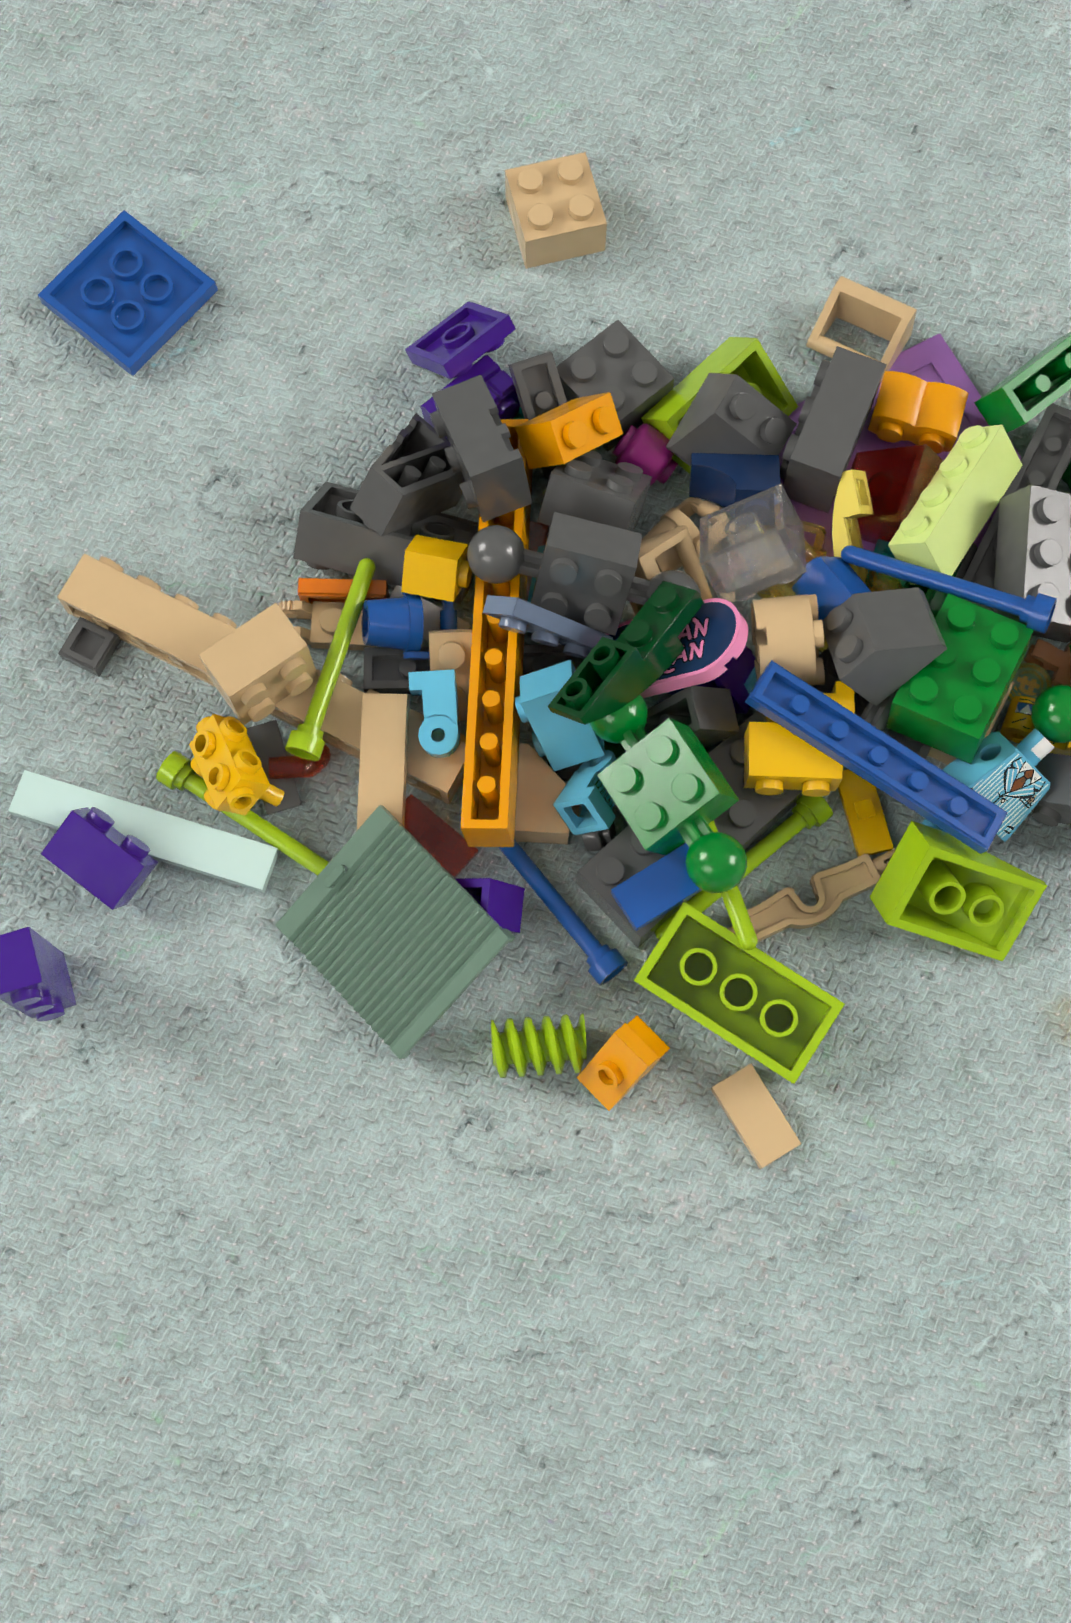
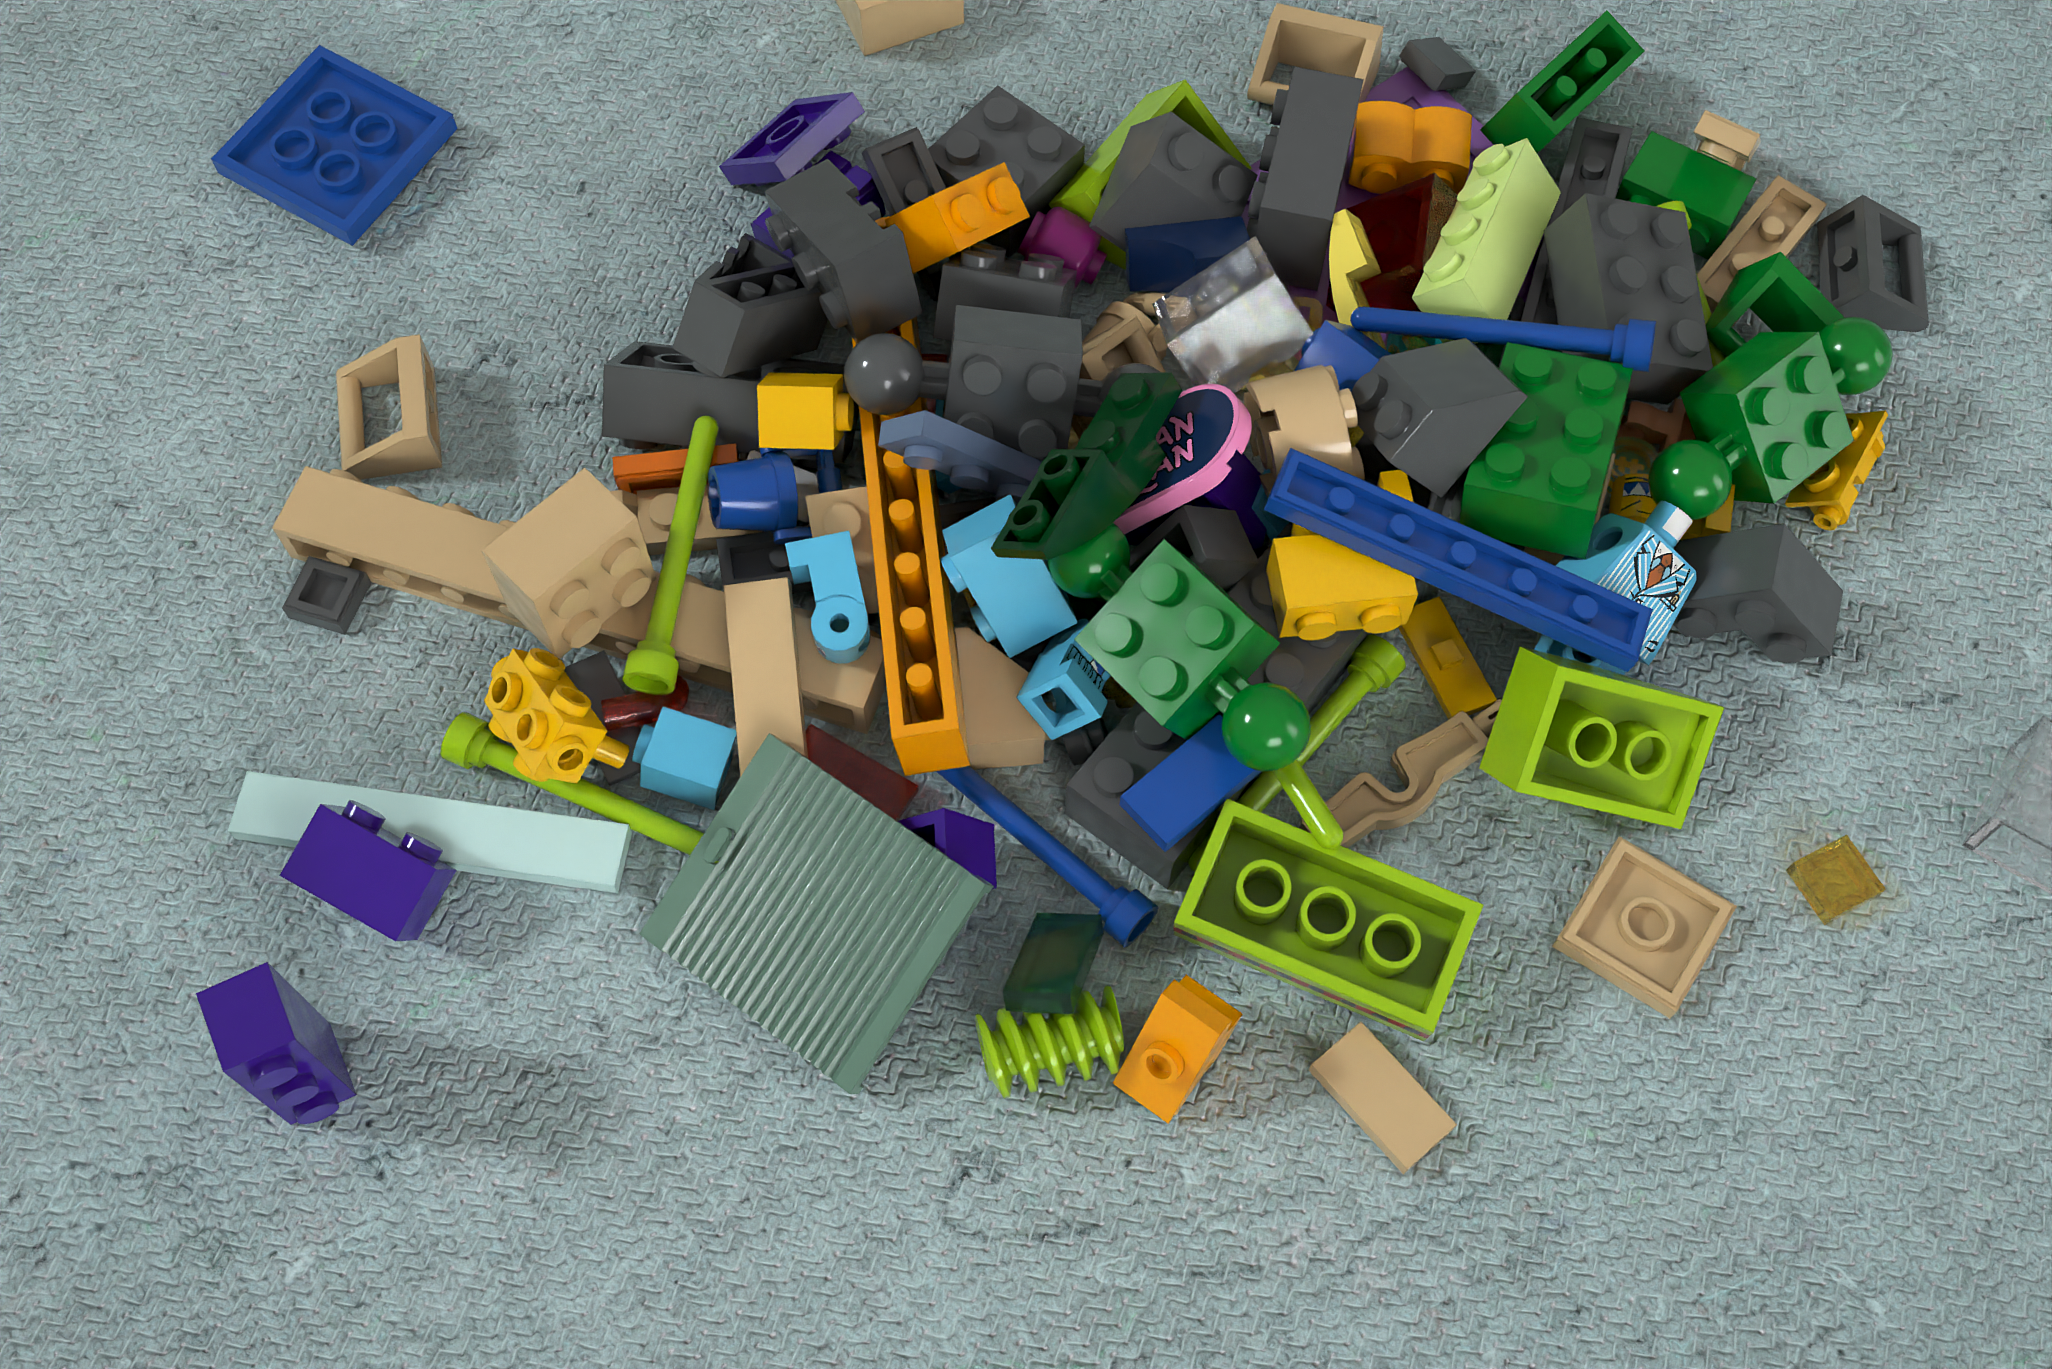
camera: 10 degrees left, 10 degrees down
none -> tan tile [336,334,442,480]
none -> medium azure brick [632,707,737,810]
none -> clear green tile [1003,913,1104,1014]
none -> dark grey tile [1399,37,1476,91]
none -> tan tile [1552,836,1737,1019]

